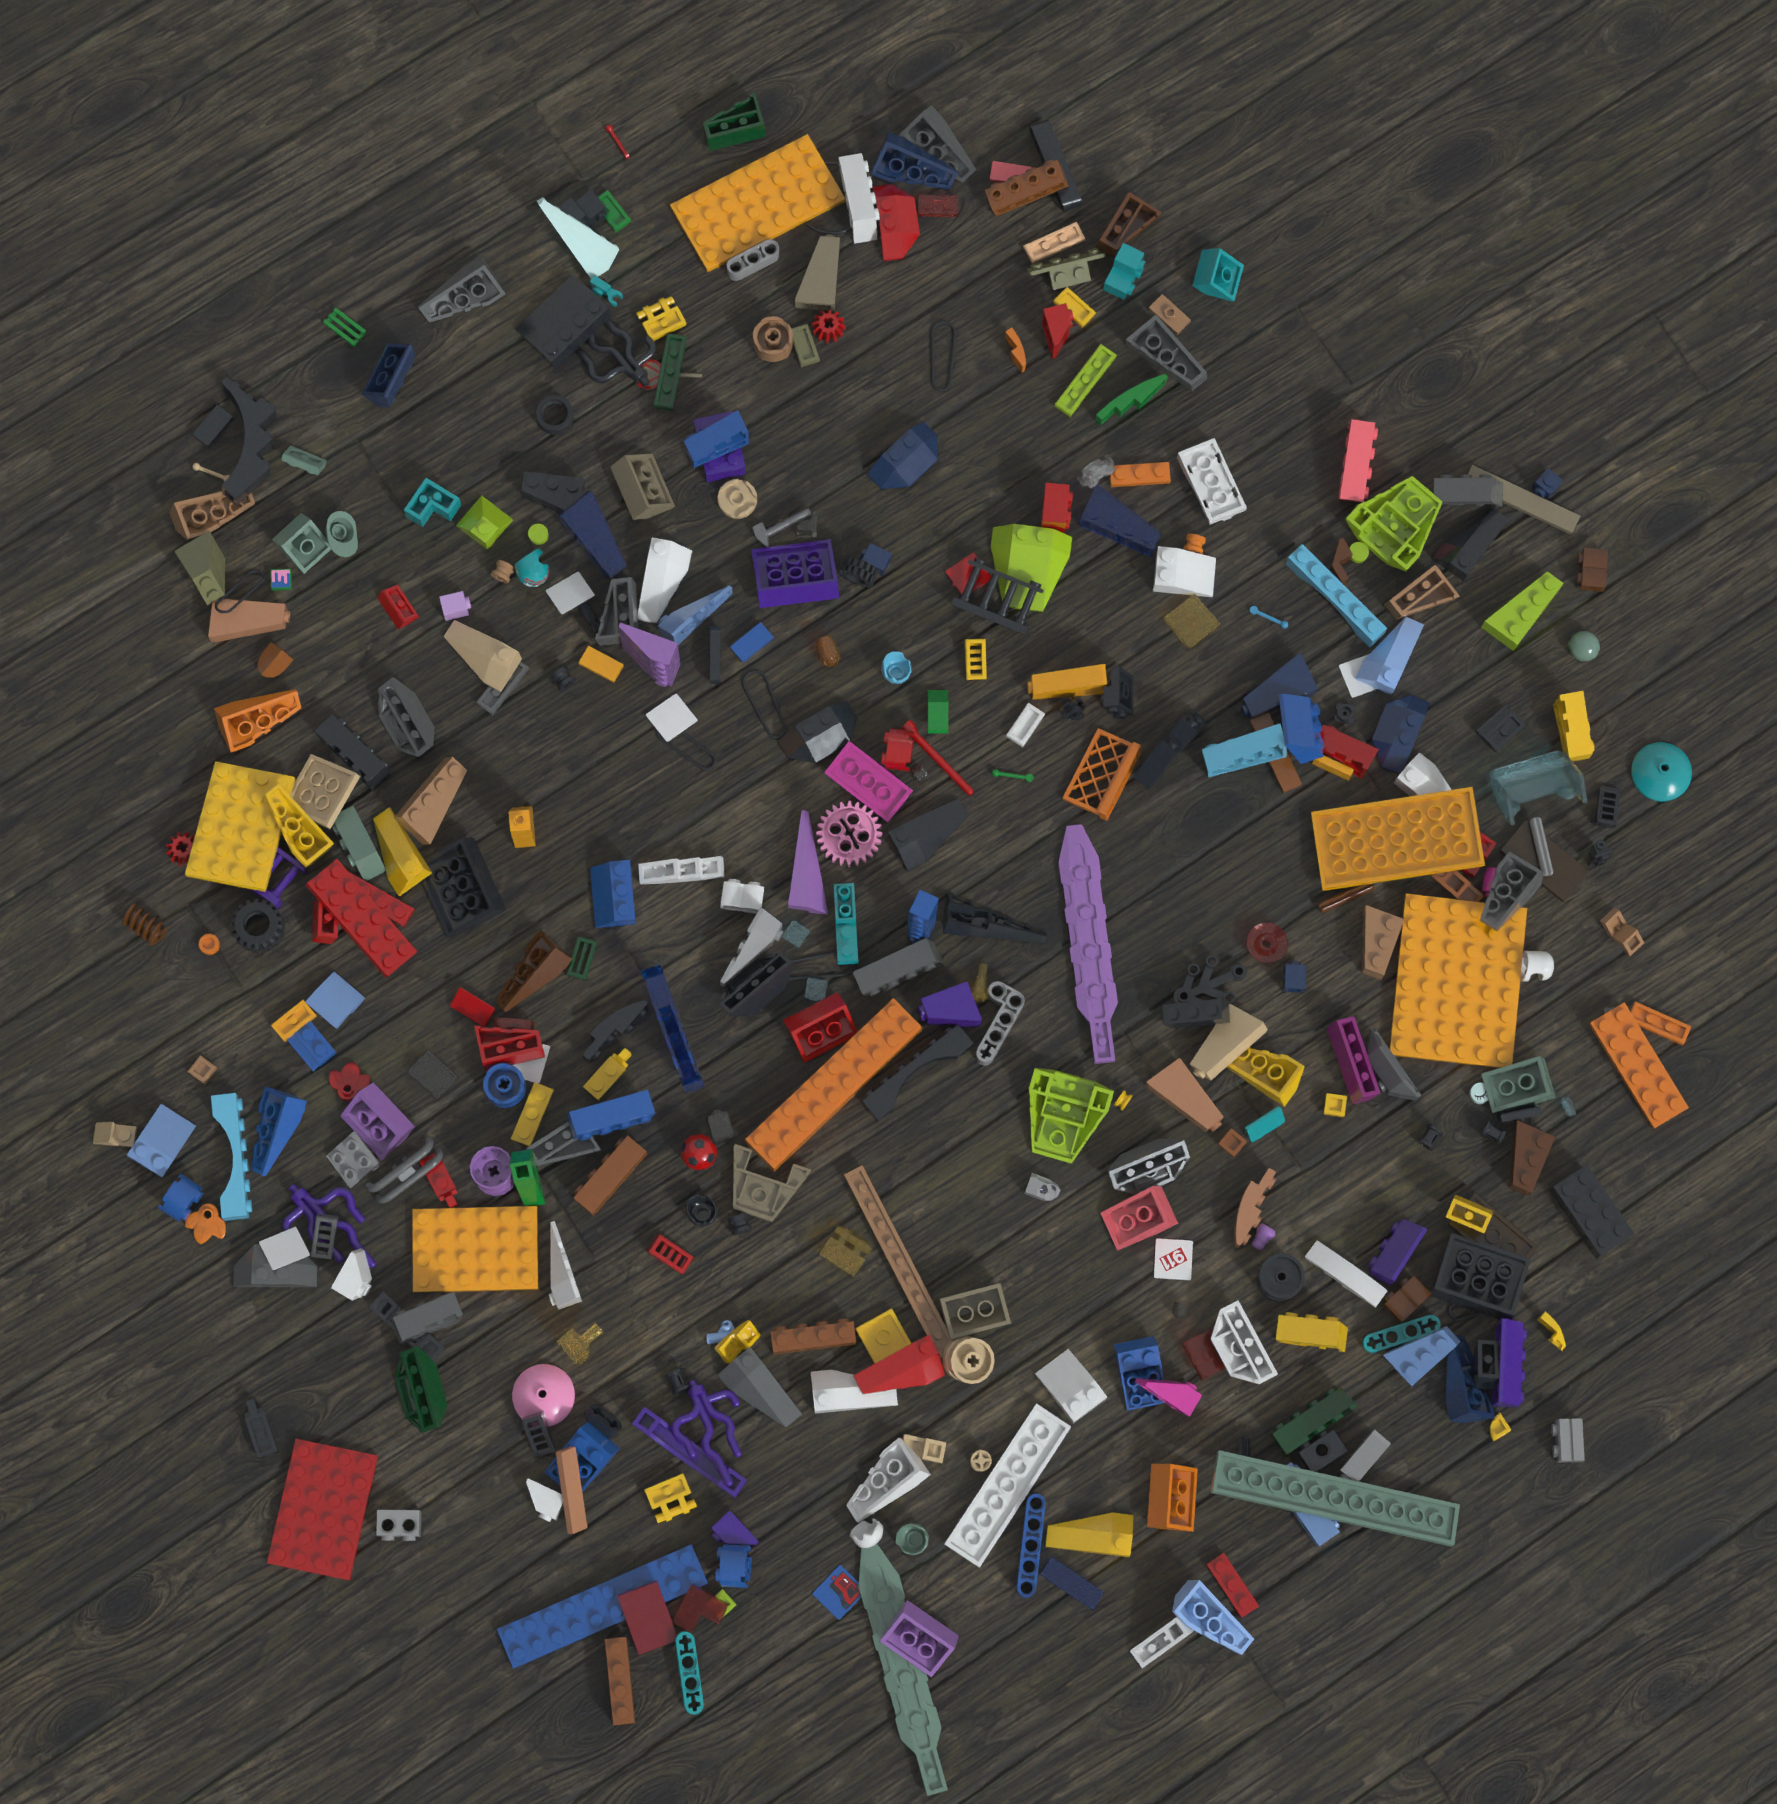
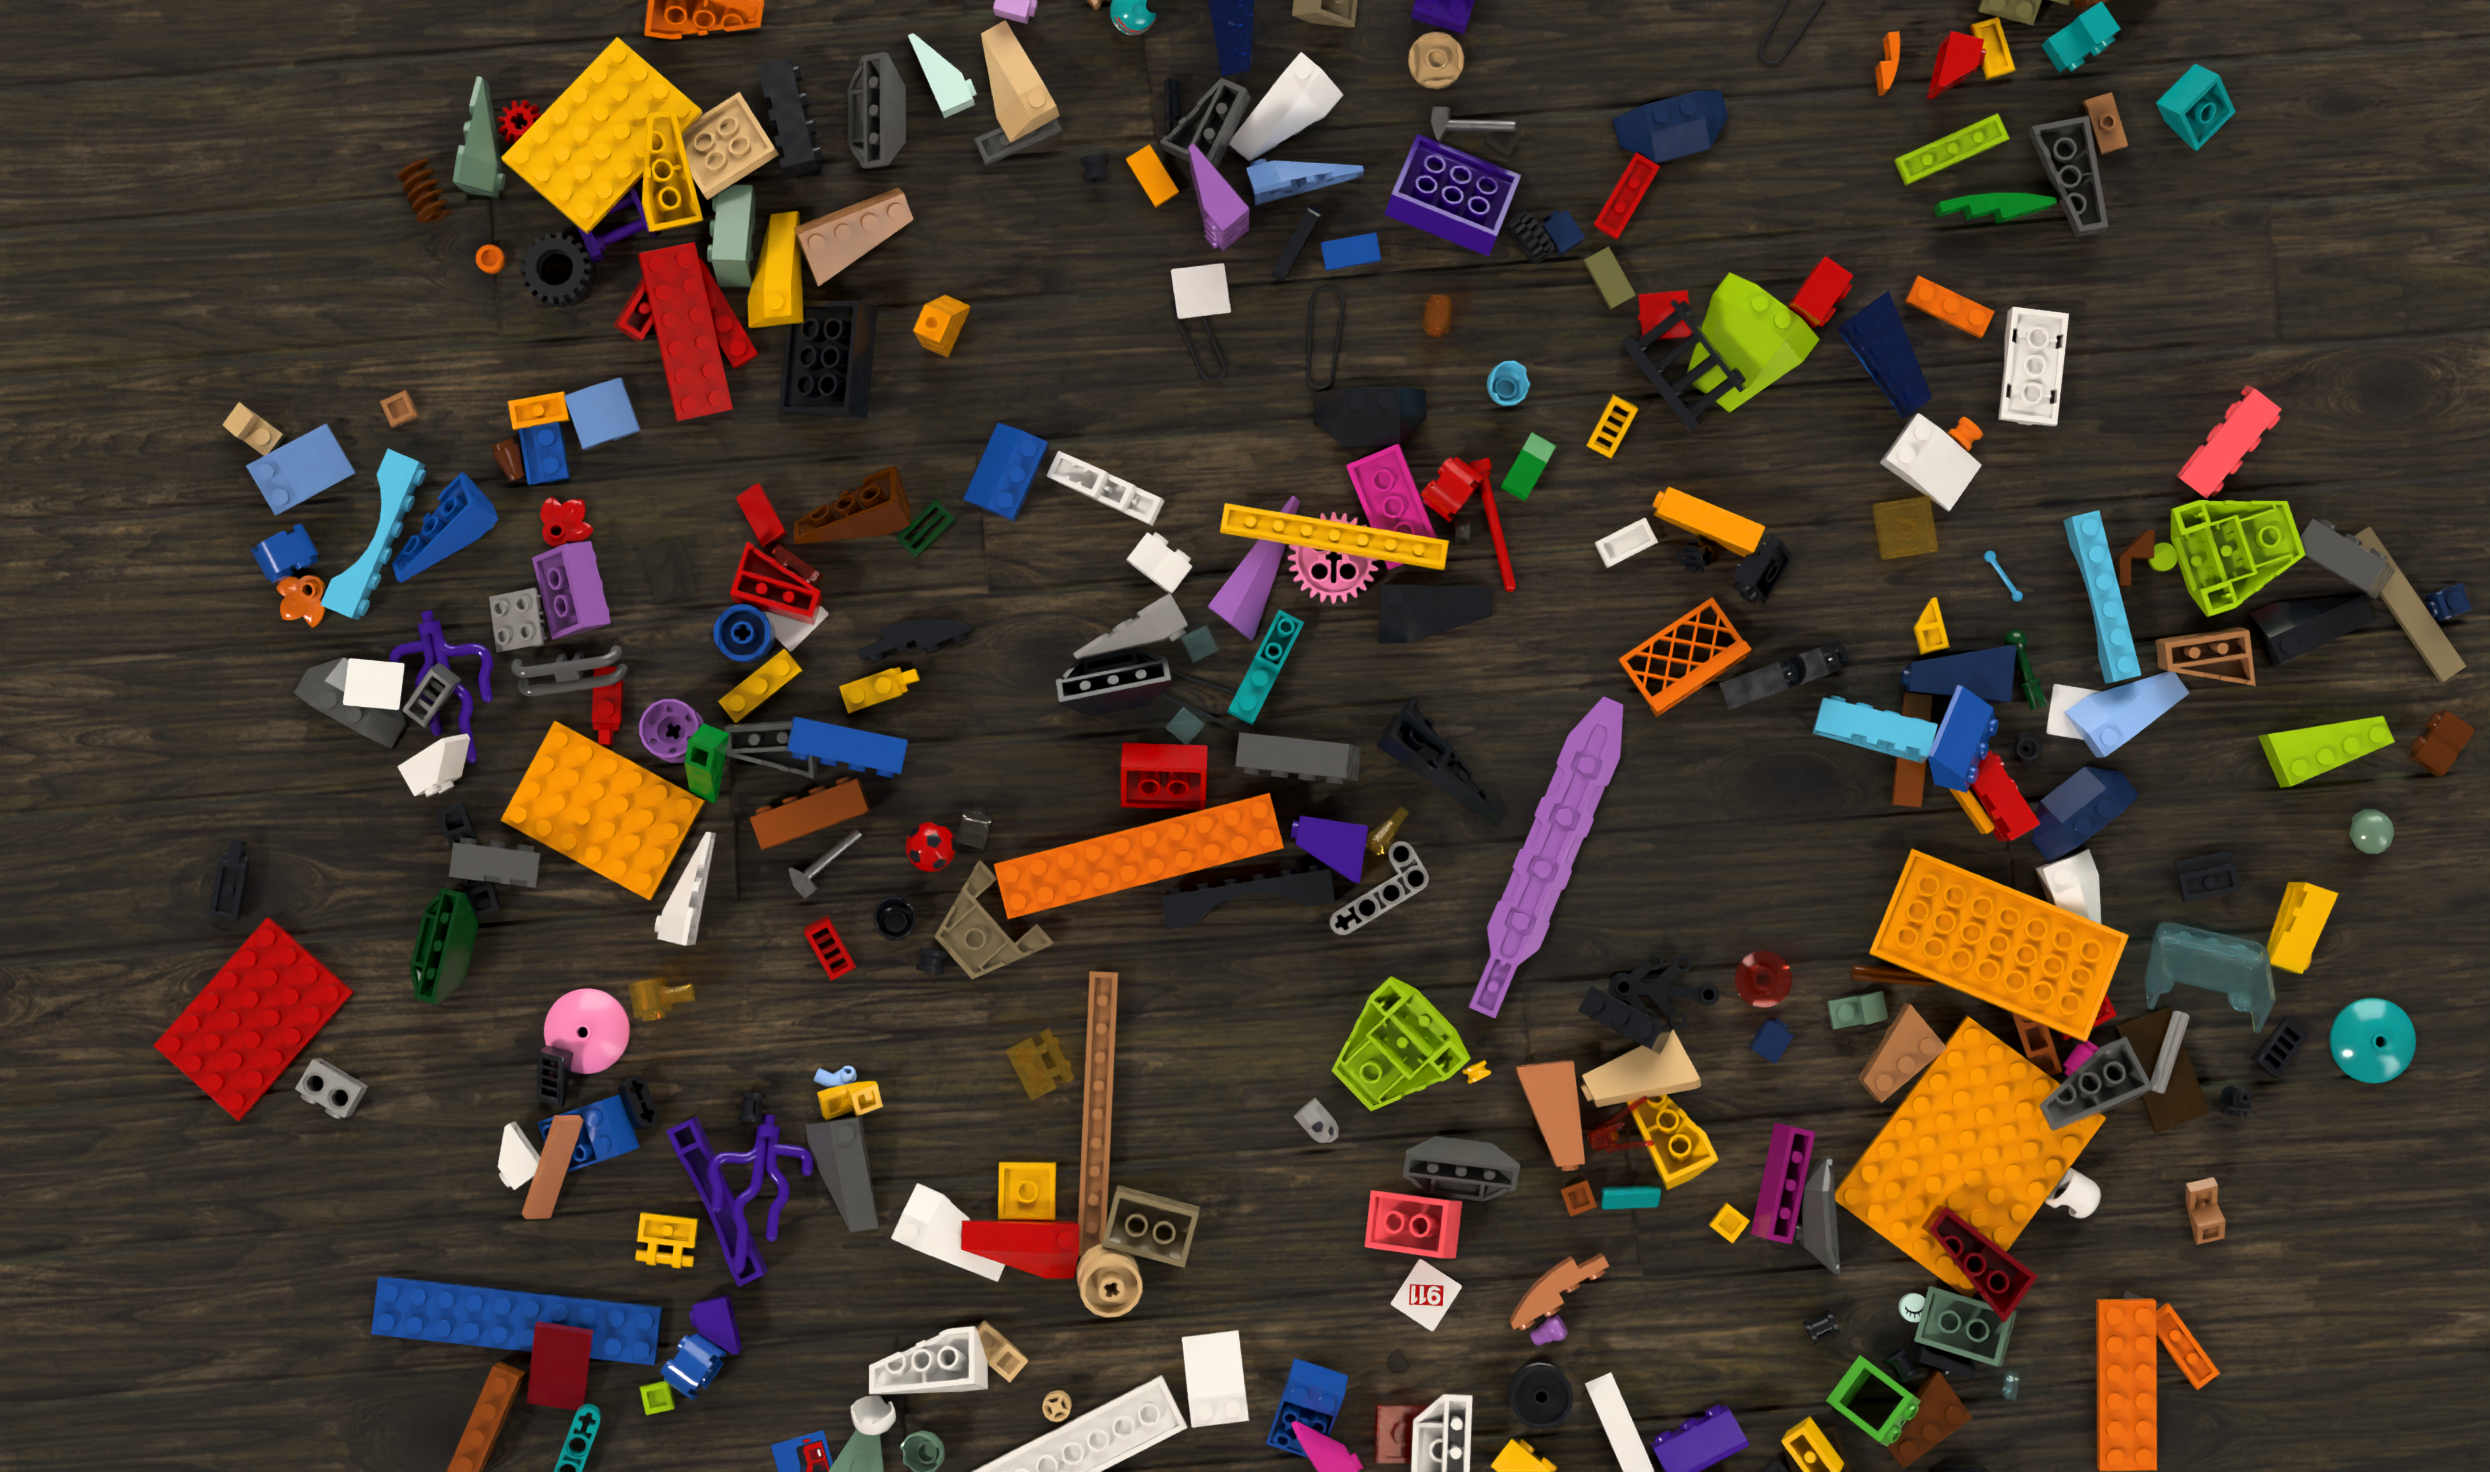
camera: 30 degrees right, 10 degrees up
white sticker [546,572,594,614] -> none
clear blue arch [641,964,705,1093] -> none
clear red plate [672,1584,729,1633] -> none
dark orange brick [771,1319,856,1355] -> none
blue brick [907,890,939,944] -> none
green hinge [992,769,1034,782] -> none
clear plate [1077,455,1115,488] -> none
none -> sand green wedge [453,76,506,198]
none -> reddish brown cone [492,438,525,482]
none -> flat silver piece [788,827,863,899]
none -> light aqua slope [908,33,977,118]
none -> yellow tile [1220,503,1449,570]
none -> olive tile [1583,246,1636,310]
none -> clear red plant [1588,1096,1655,1153]
none -> red plate [1593,152,1660,240]
none -> bright green window [1826,1355,1921,1447]
none -> sand green slope [1827,991,1888,1029]
none -> yellow tile [1914,597,1950,655]
none -> dark red wedge [1921,1205,2038,1323]
none -> dark green pin [2004,630,2048,711]

